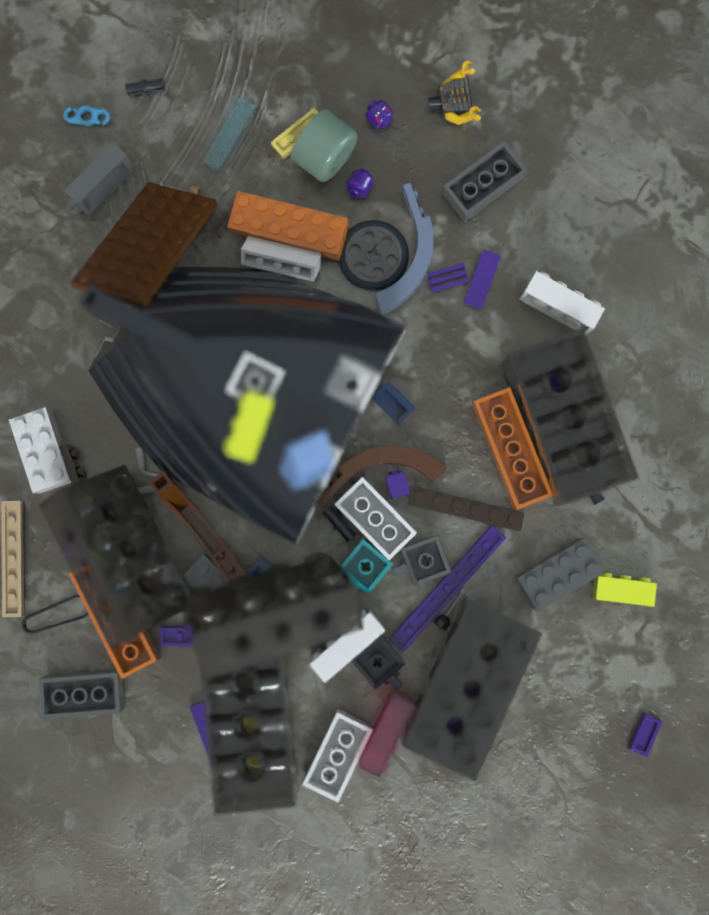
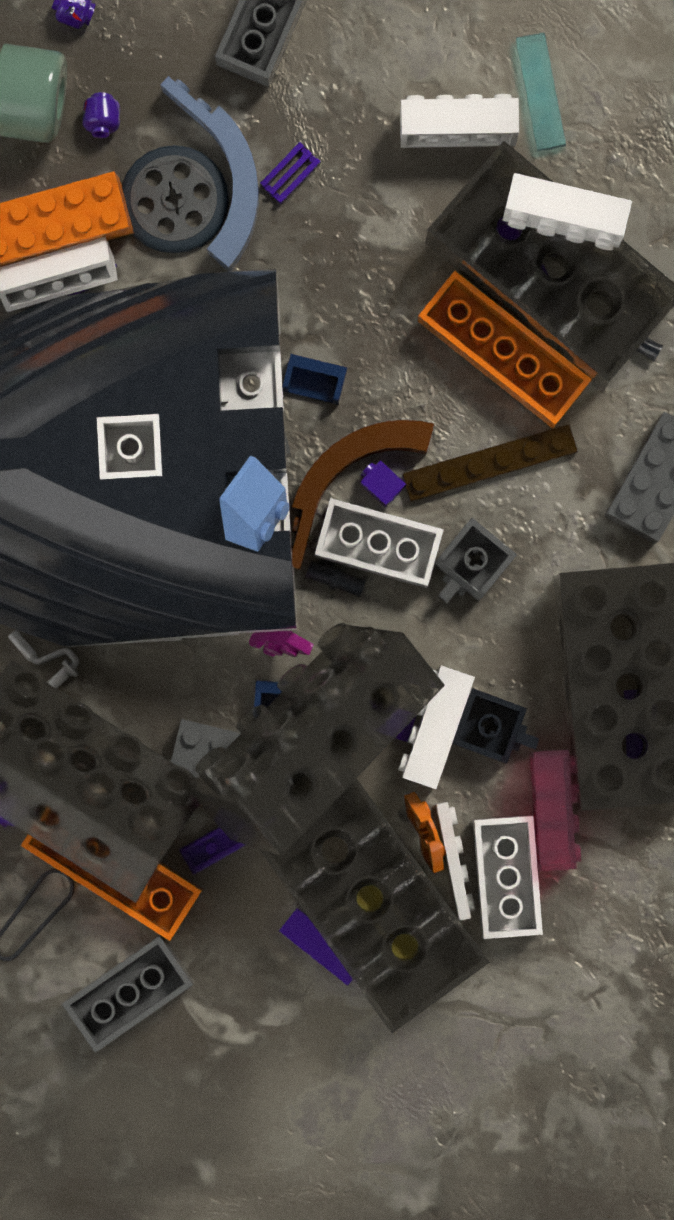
camera: 30 degrees left, 0 degrees up
reddish brown arch [148,470,249,590] -> none
neon yellow brick [225,391,274,463] -> none
teal hinge [338,539,393,595] -> none
dark purple tile [389,525,506,652] -> none
hinge [433,588,467,631] -> none
dark purple tile [464,249,501,309] -> none
none -> magenta hinge [249,631,314,657]
none -> orange plate [404,792,446,873]
none -> white plate [435,802,475,921]
none -> white brick [502,173,632,250]
none -> clear light blue tile [516,32,566,152]

